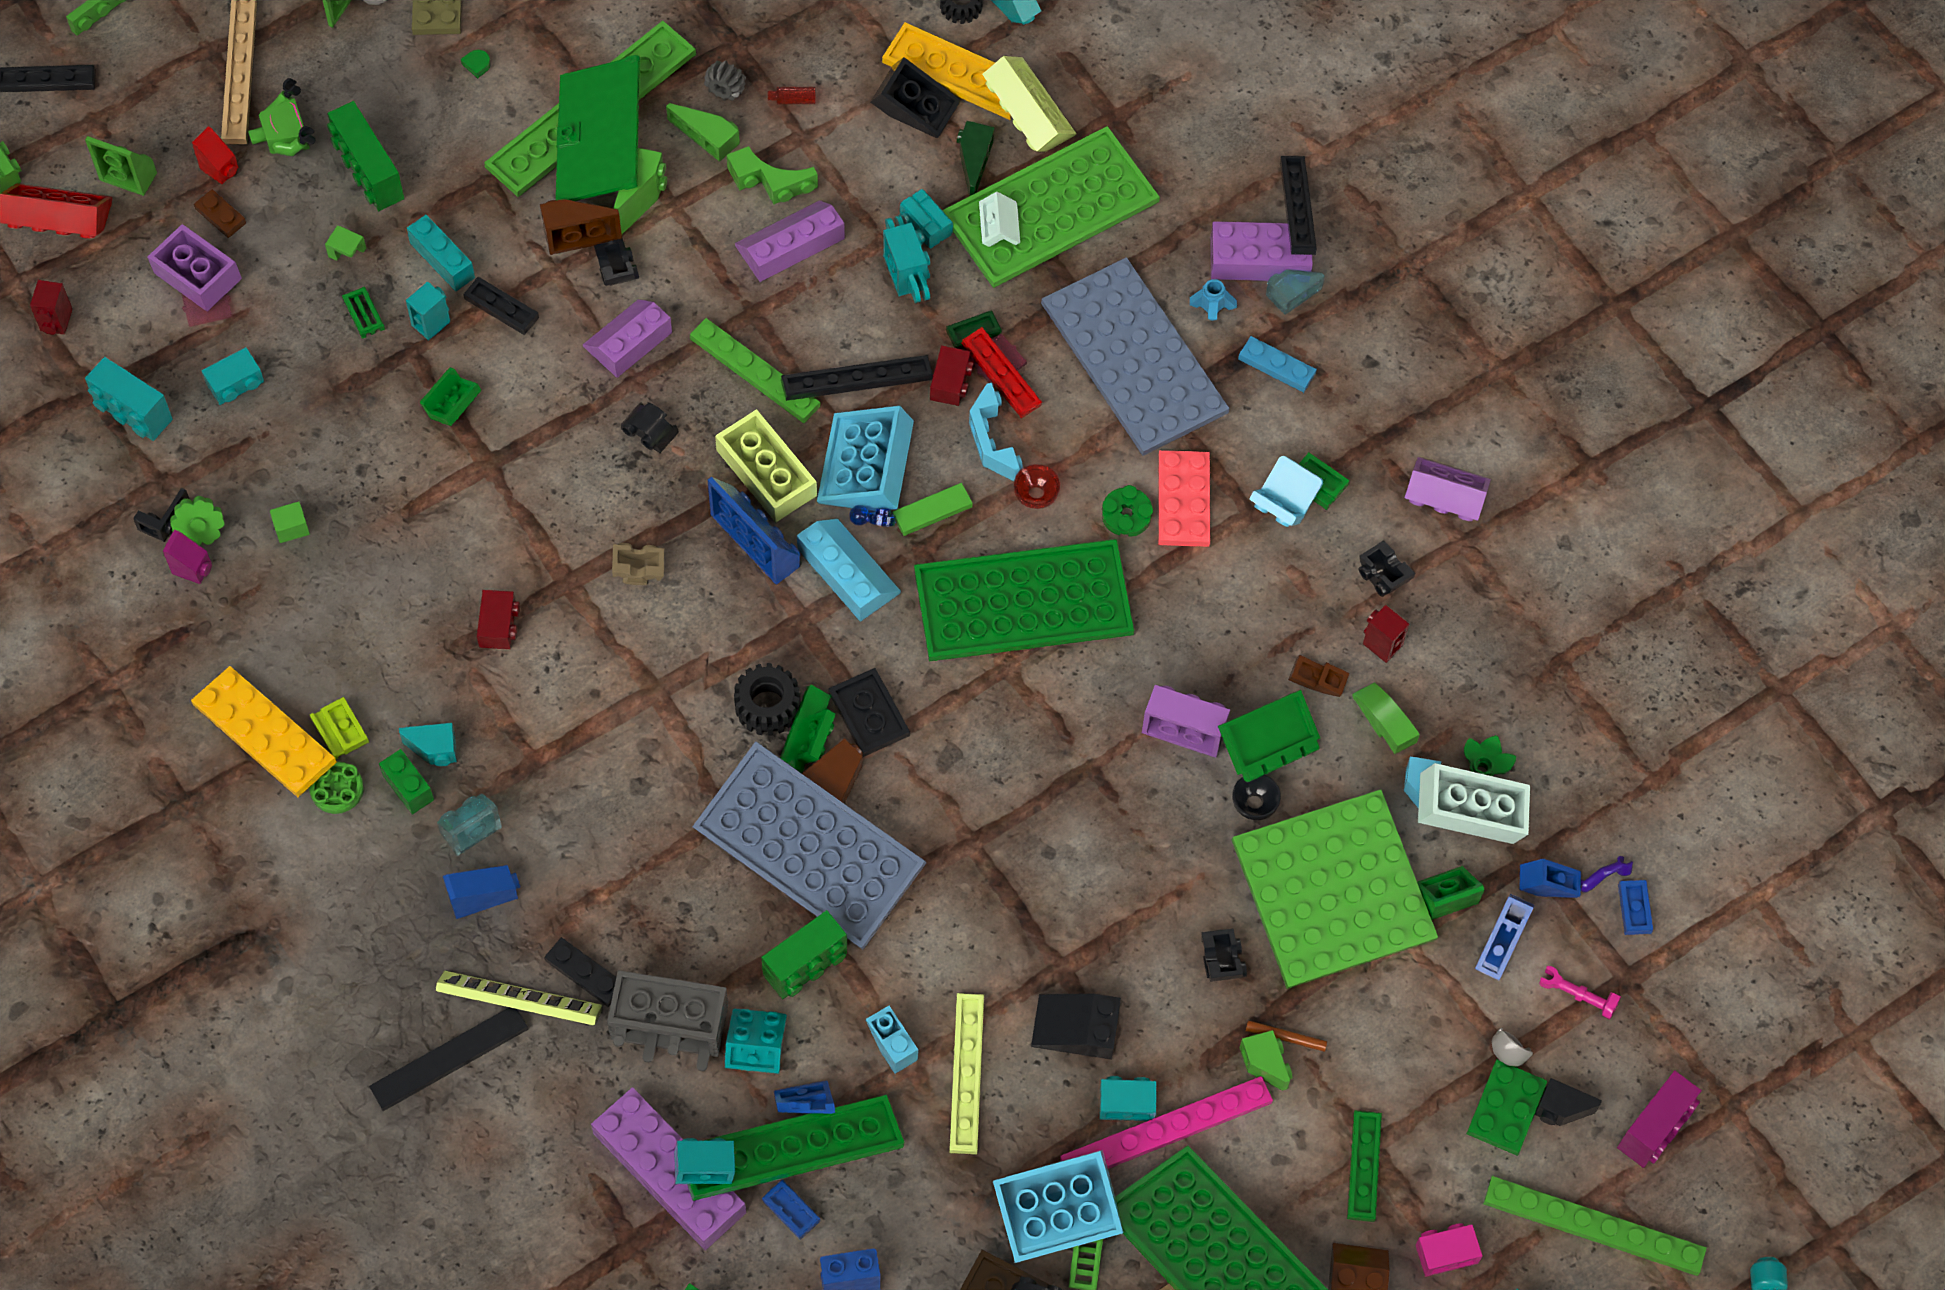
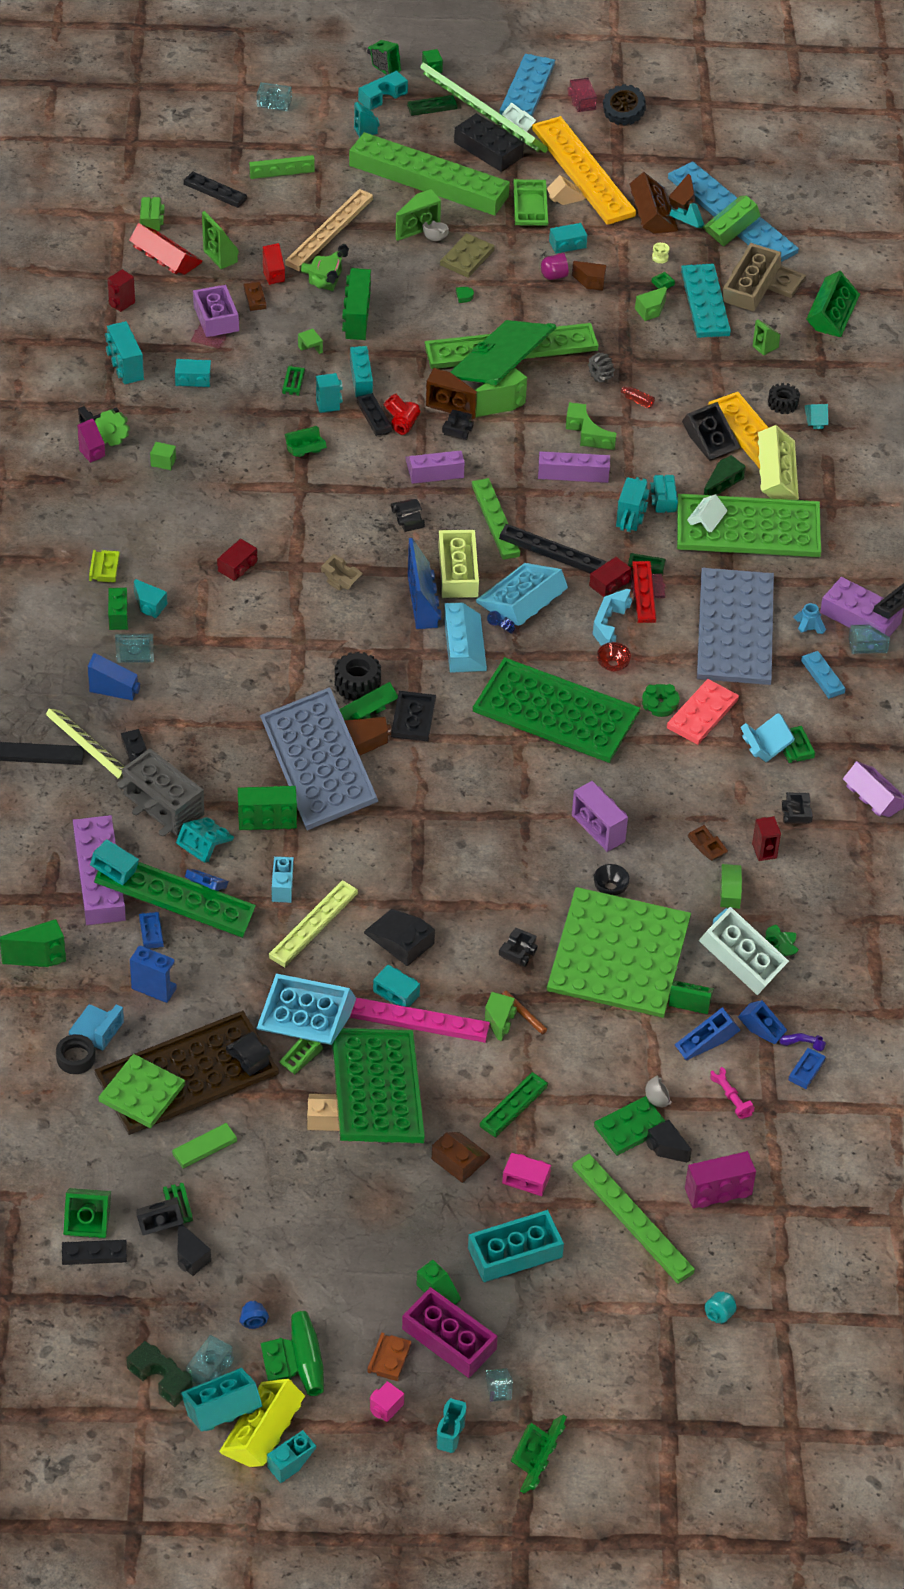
camera: 35 degrees right, 15 degrees down
yellow plate [191,666,337,798] -> none
bright green tile [309,762,364,814] -> none
bright green slope [666,103,740,162] -> none
bright green tile [893,483,973,536] -> none
green hinge [1218,690,1320,782] -> none
none -> red piece [383,393,420,435]

